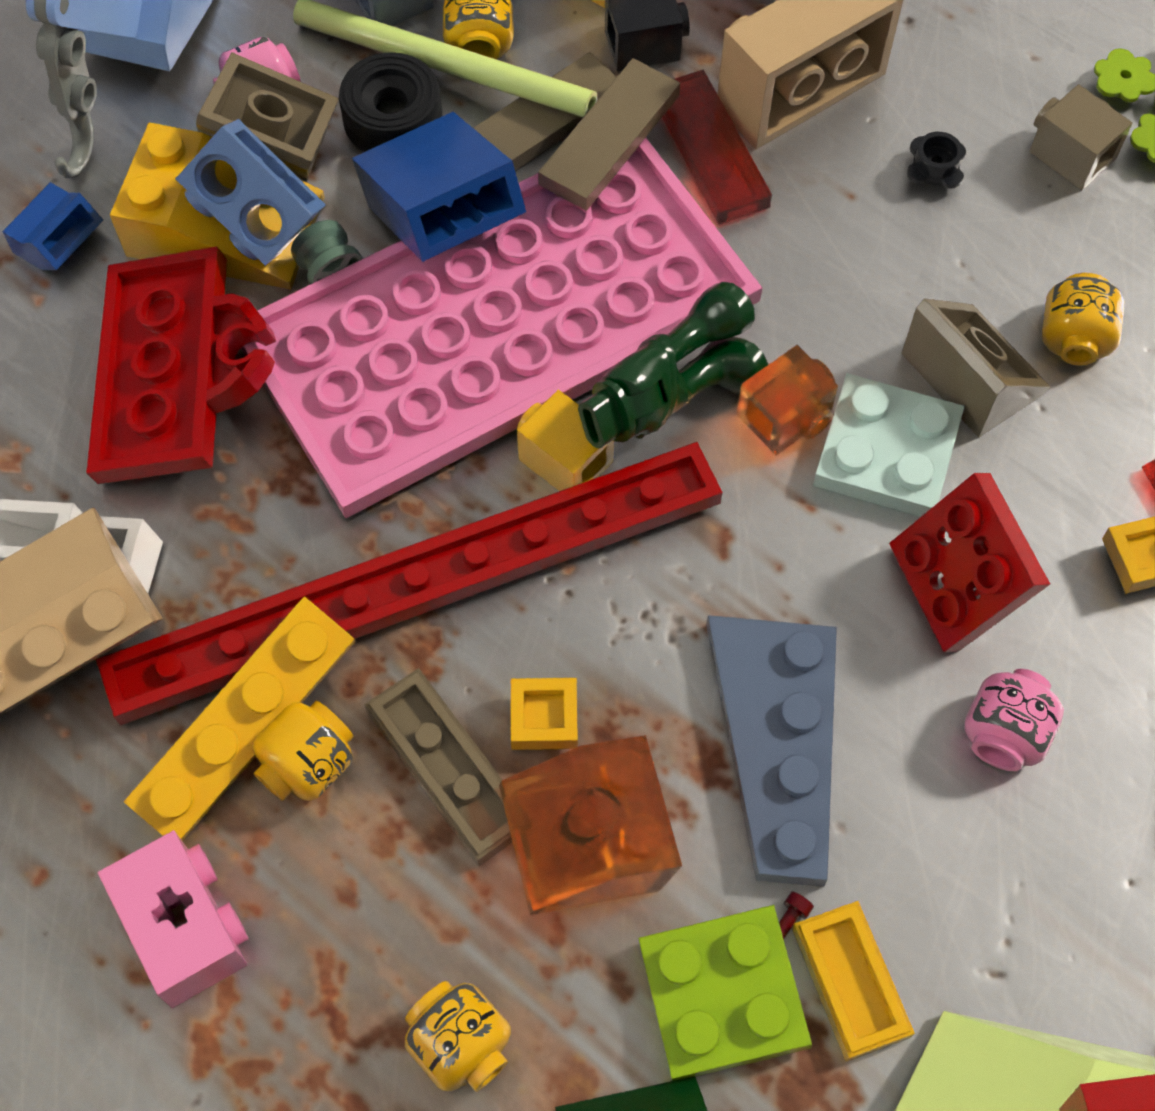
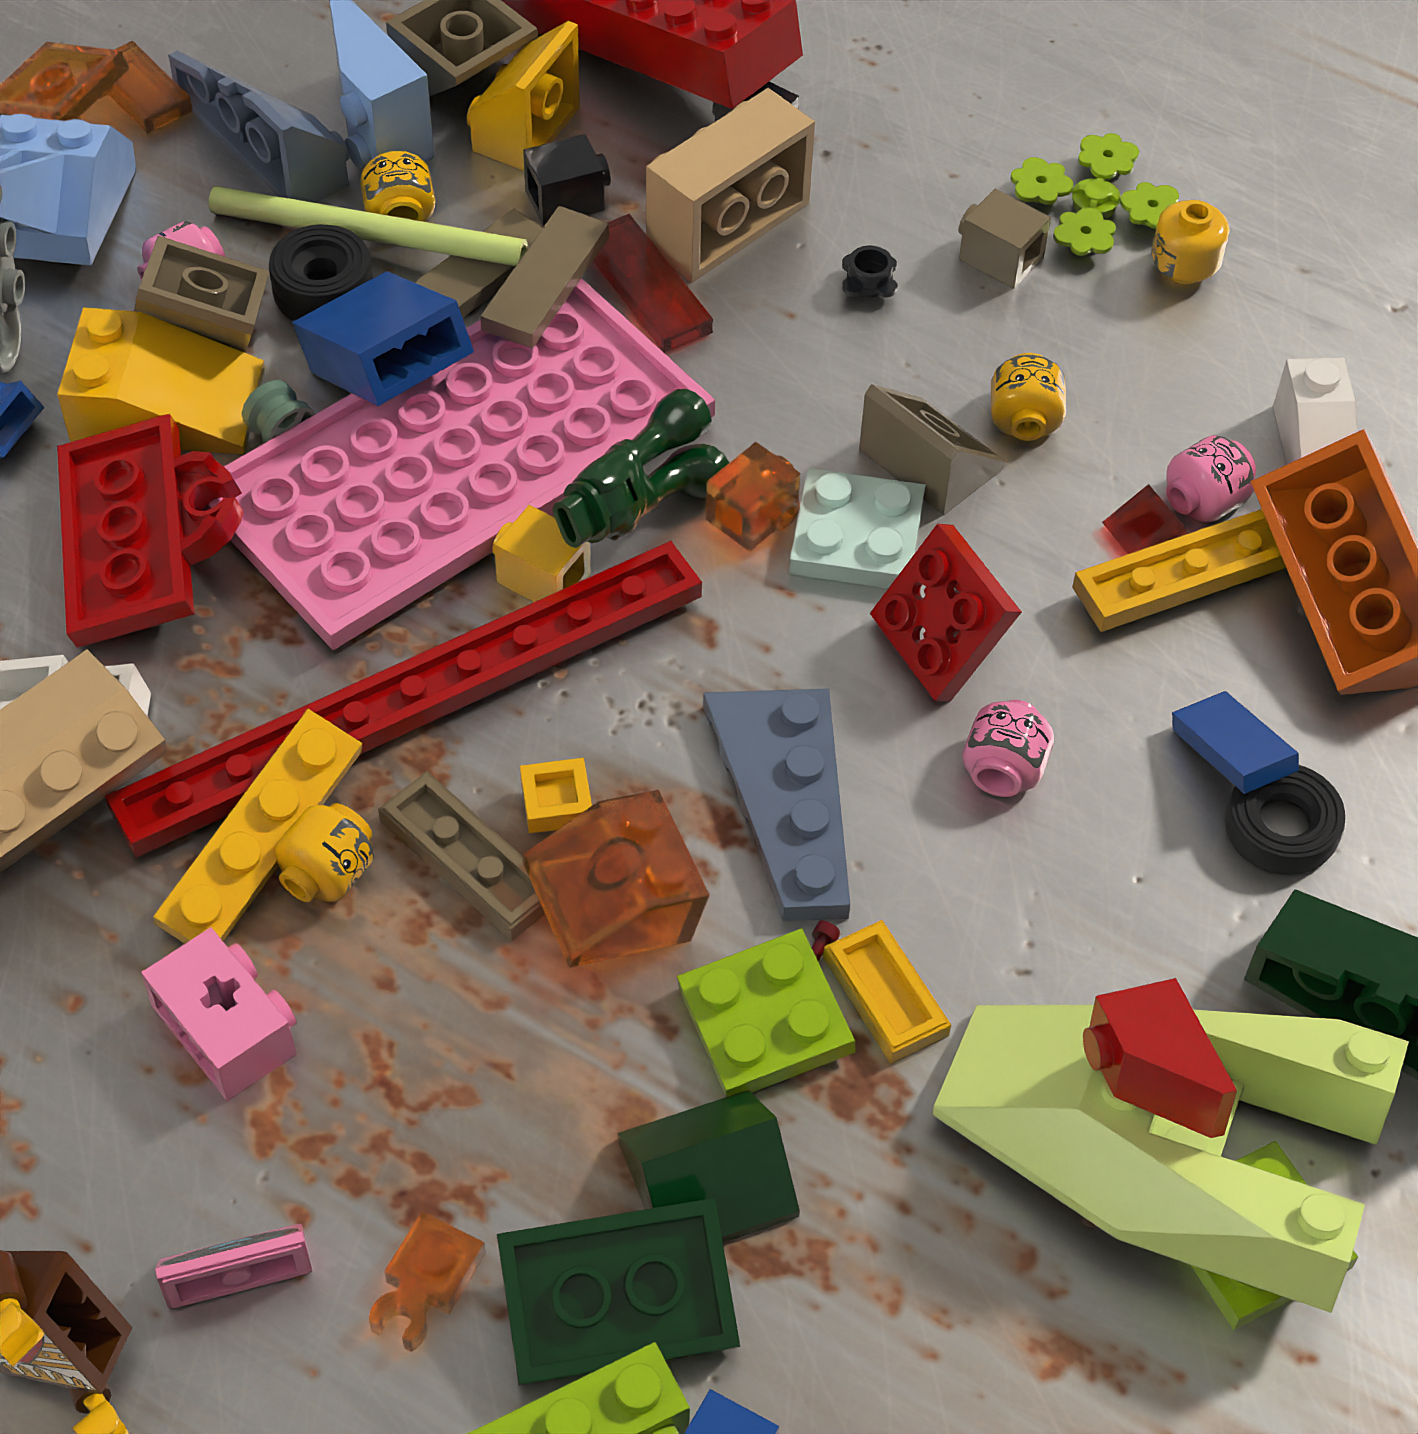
camera: 10 degrees left, 10 degrees down
medium blue brick [175,119,326,266] -> none
yellow head [405,981,511,1092] -> none

